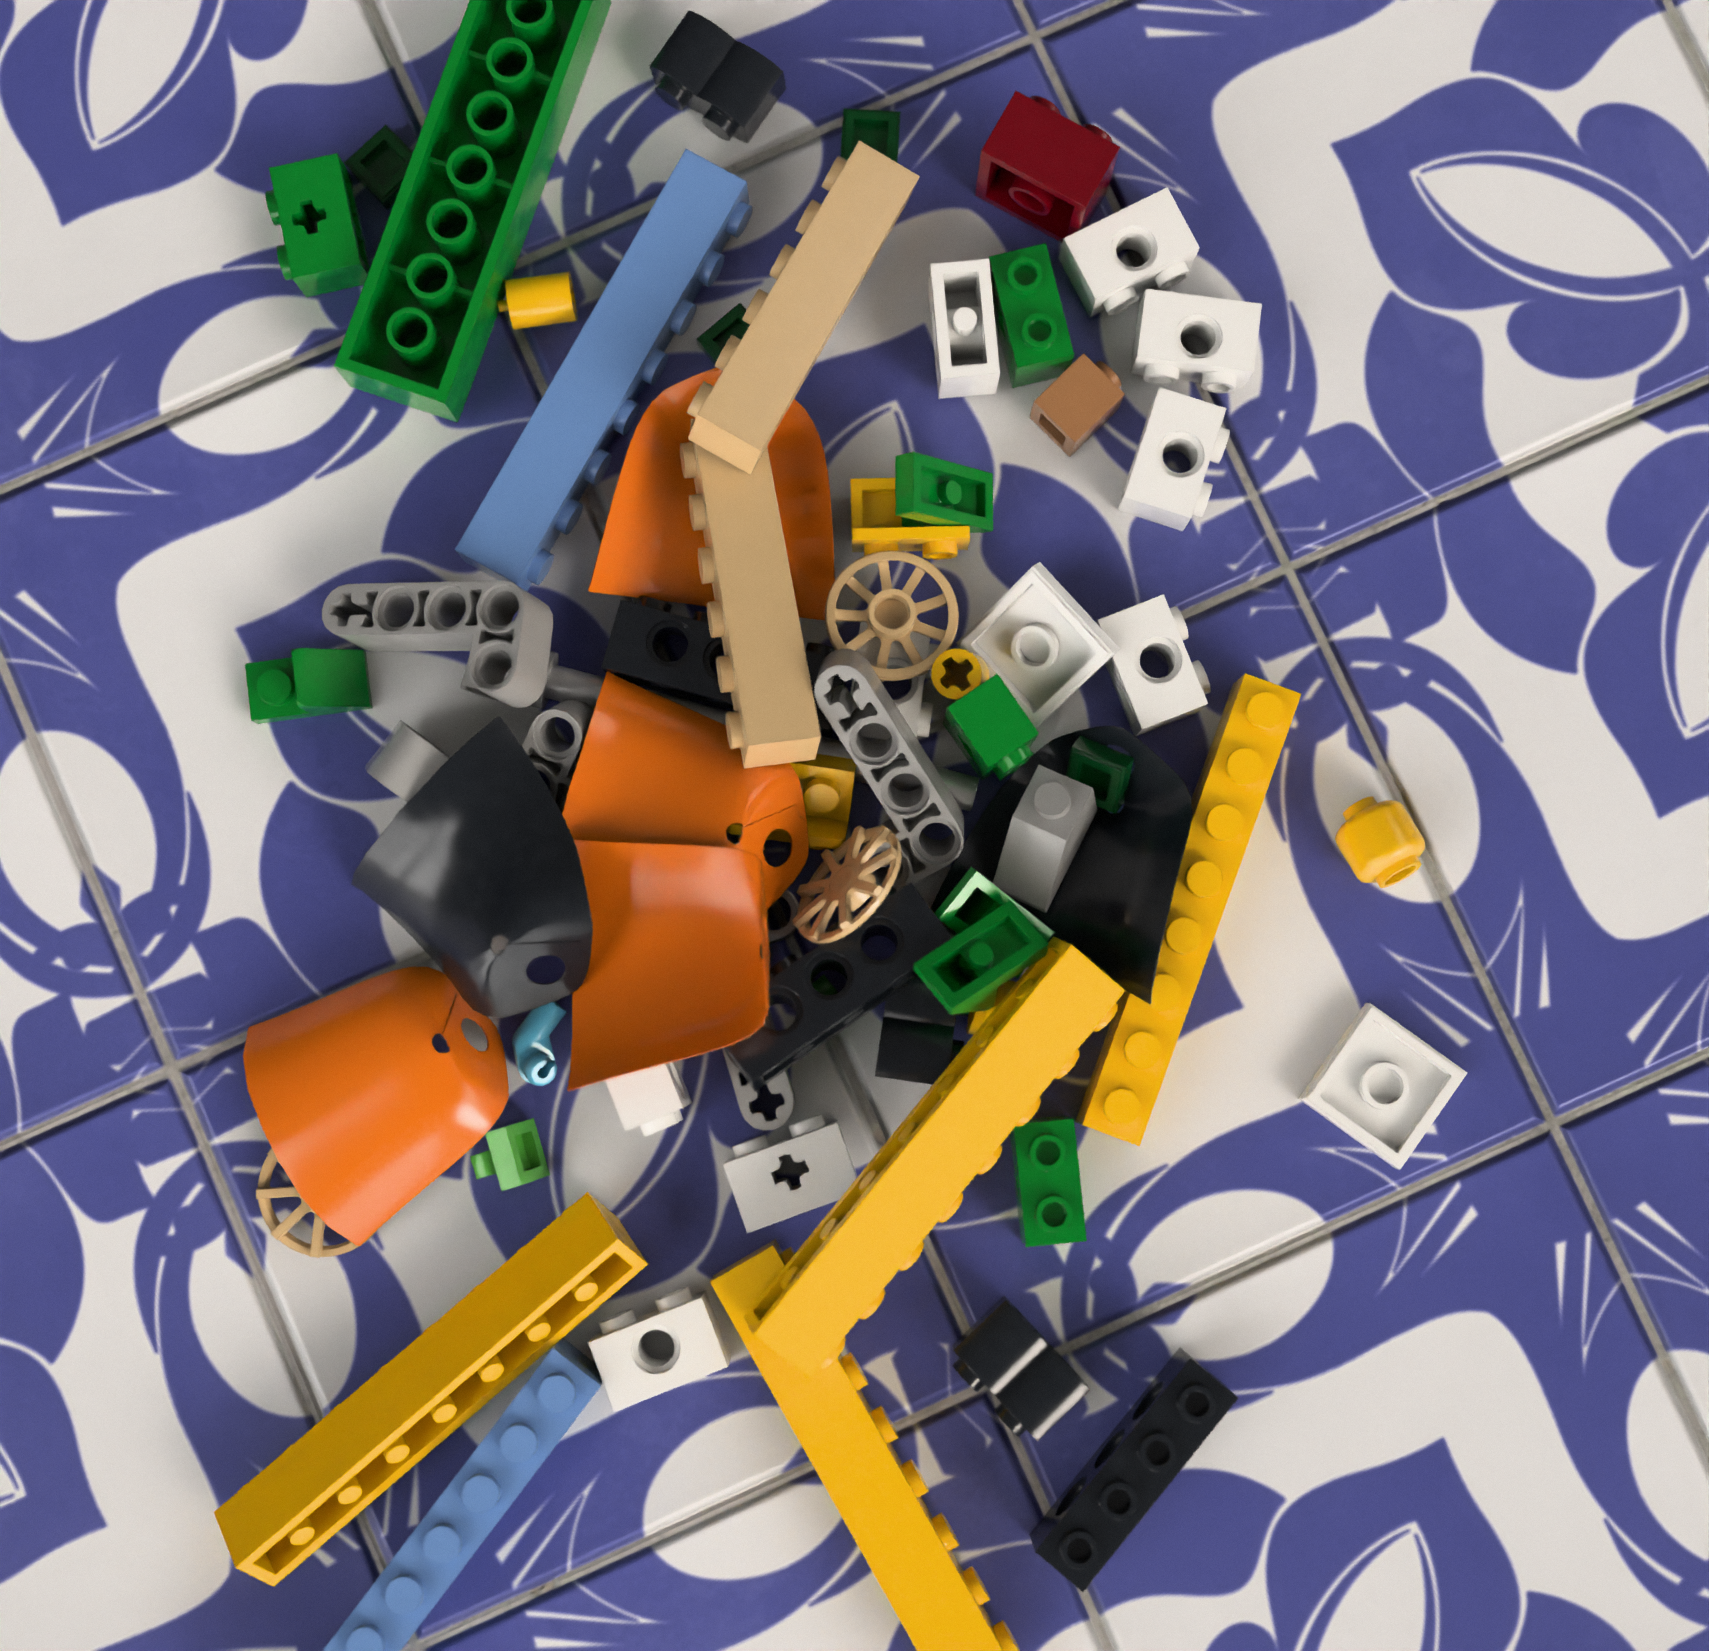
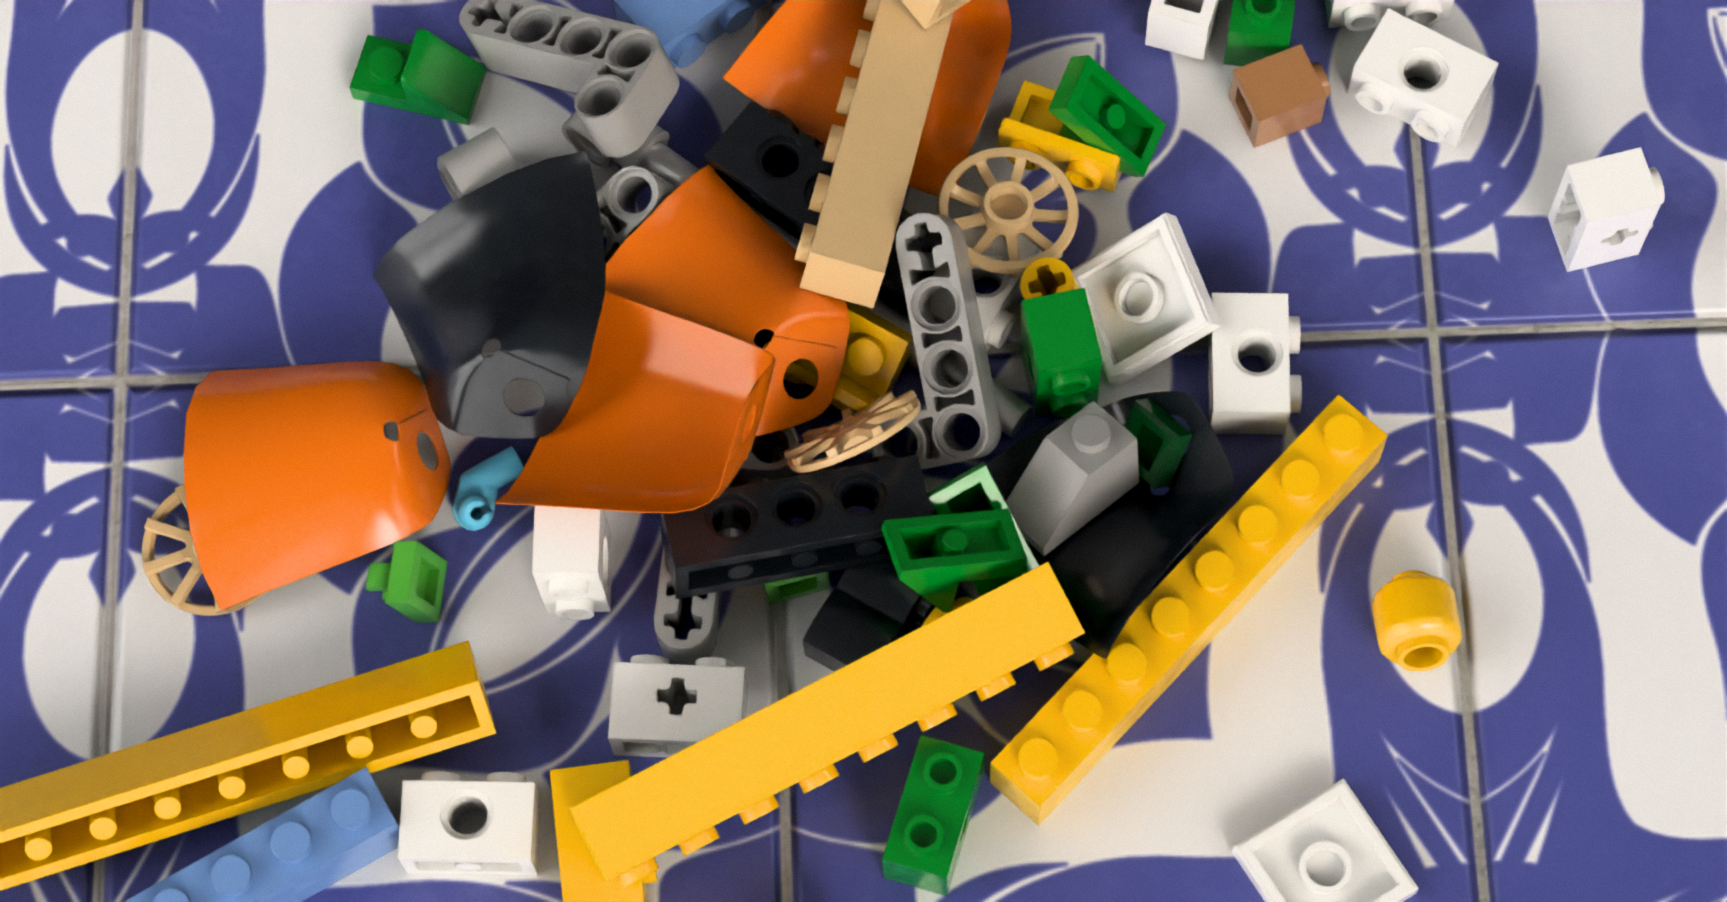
camera: 25 degrees right, 15 degrees down
white brick [1117,387,1230,531] -> none
none -> white brick [1548,147,1665,272]

